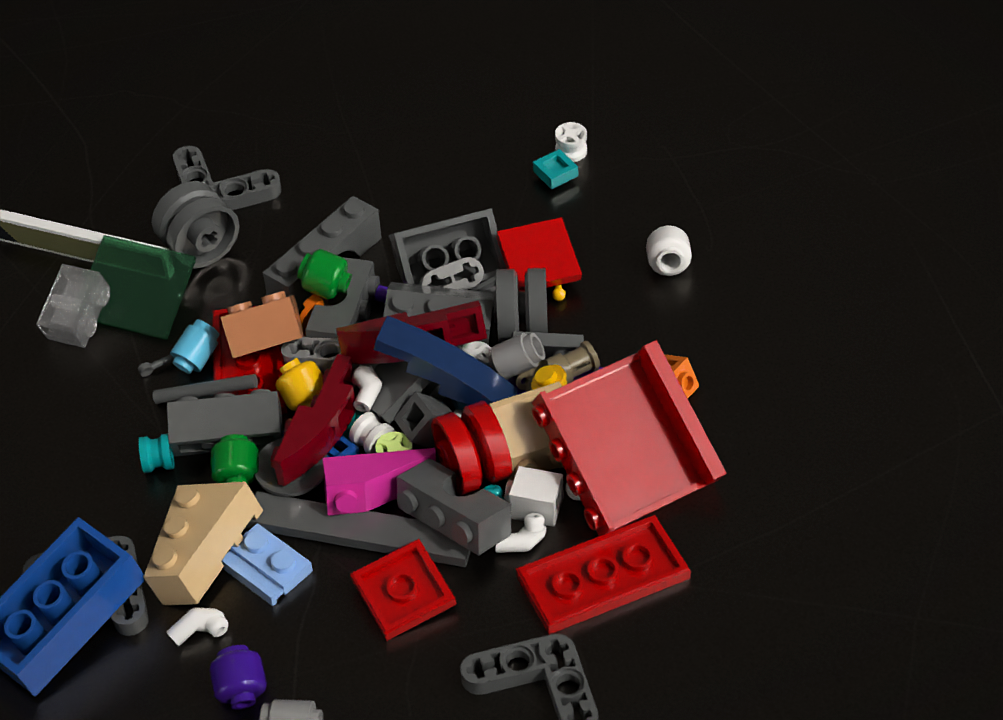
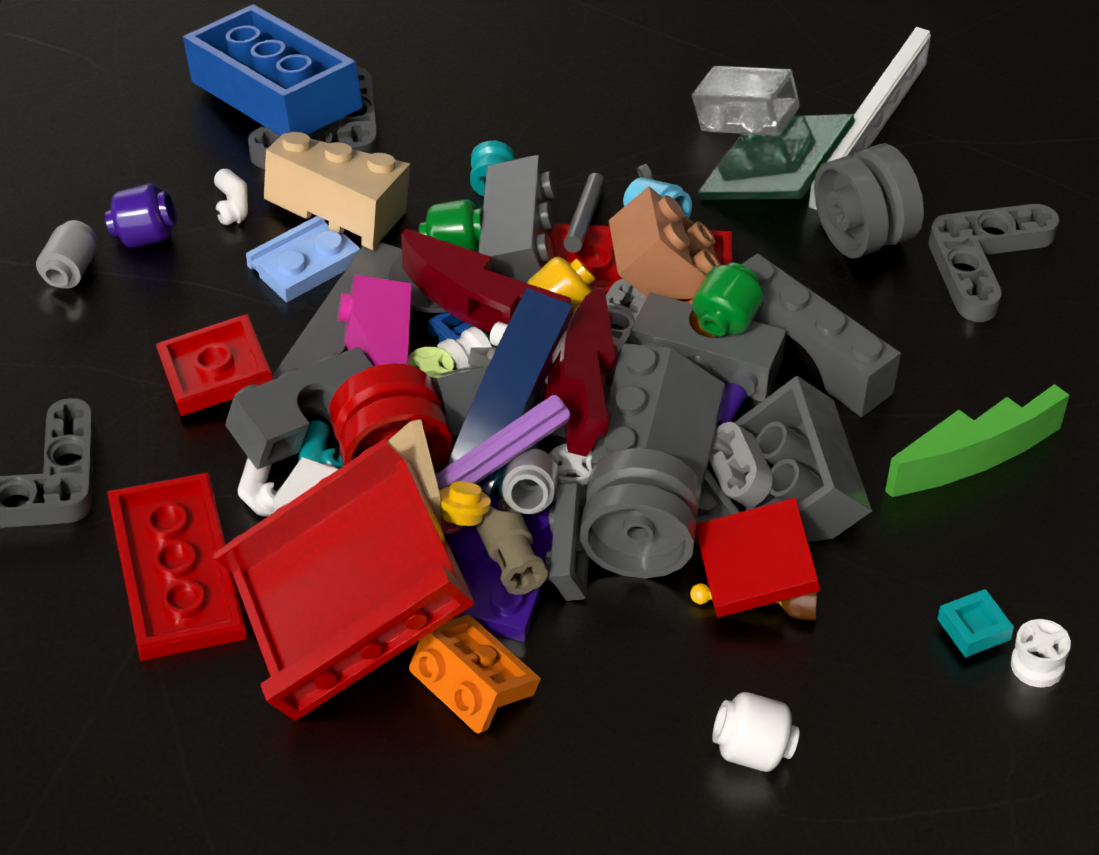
camera: 95 degrees right, 0 degrees up
none -> medium lavender axle [435,395,571,491]
none -> bright green slope [885,384,1069,497]

